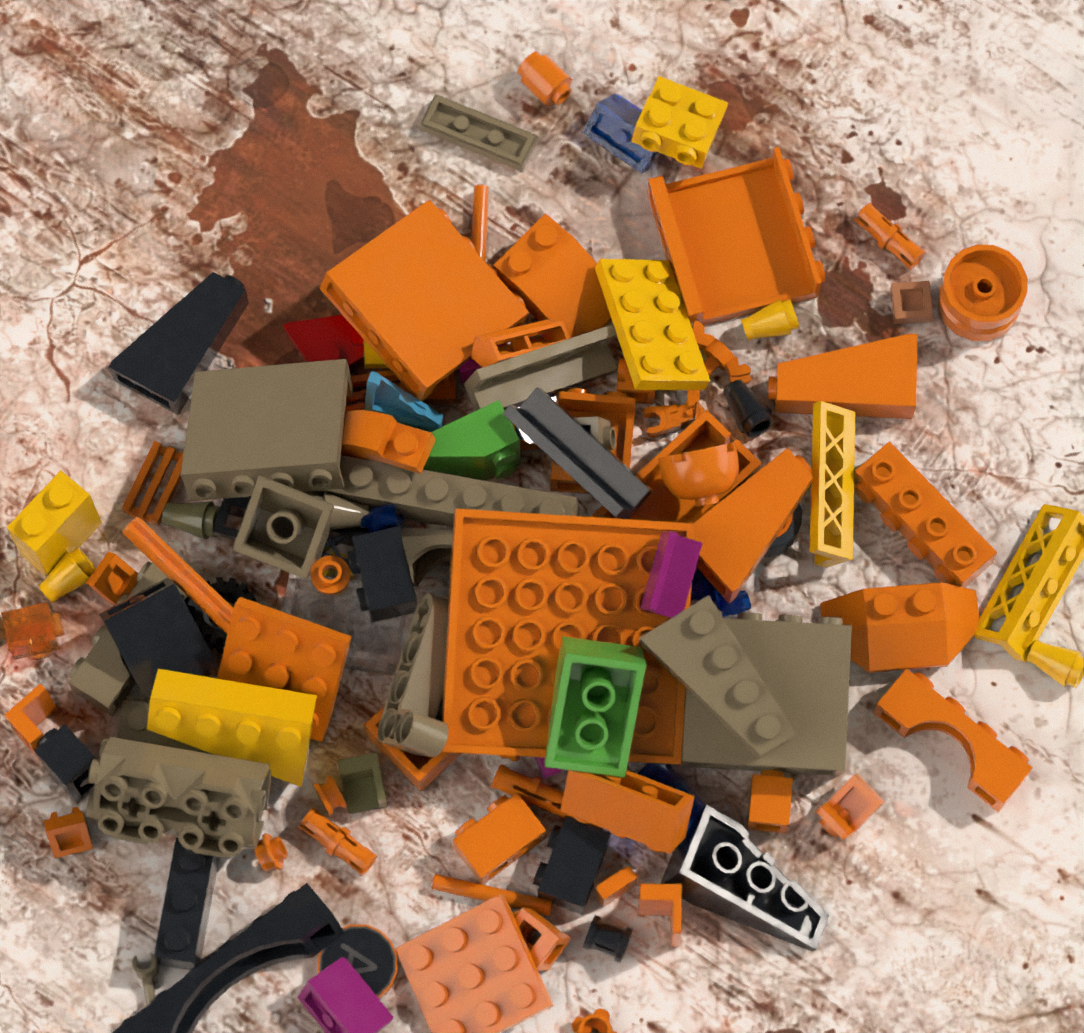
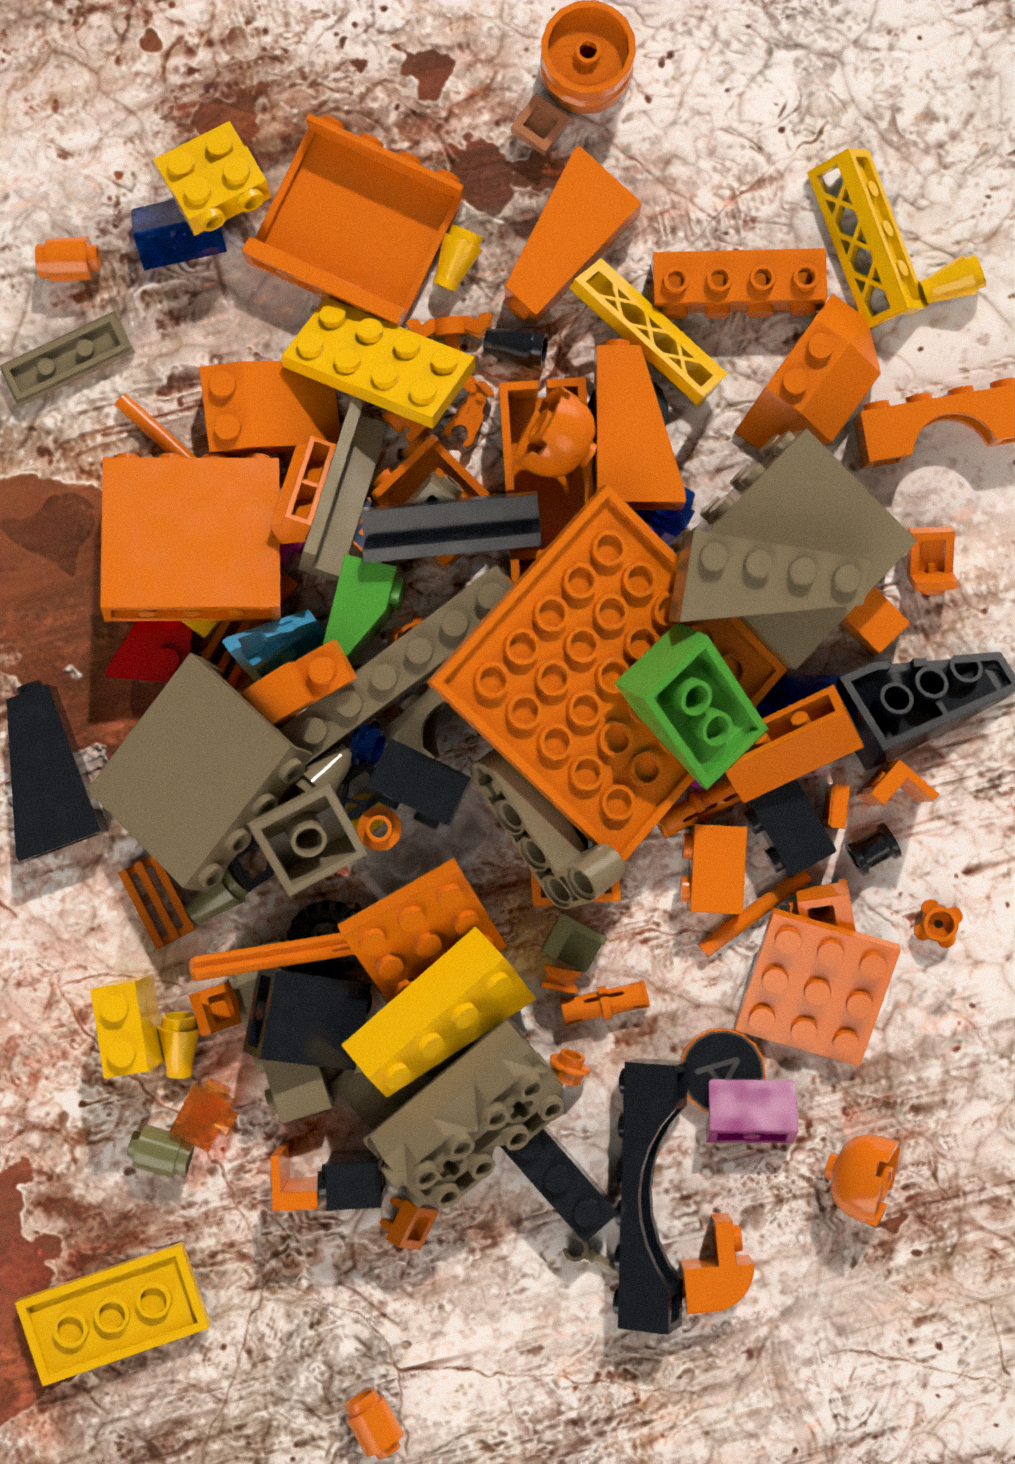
camera: 50 degrees left, 15 degrees up
magenta panel [640,531,702,618] -> none
orange pin [854,203,926,270] -> none

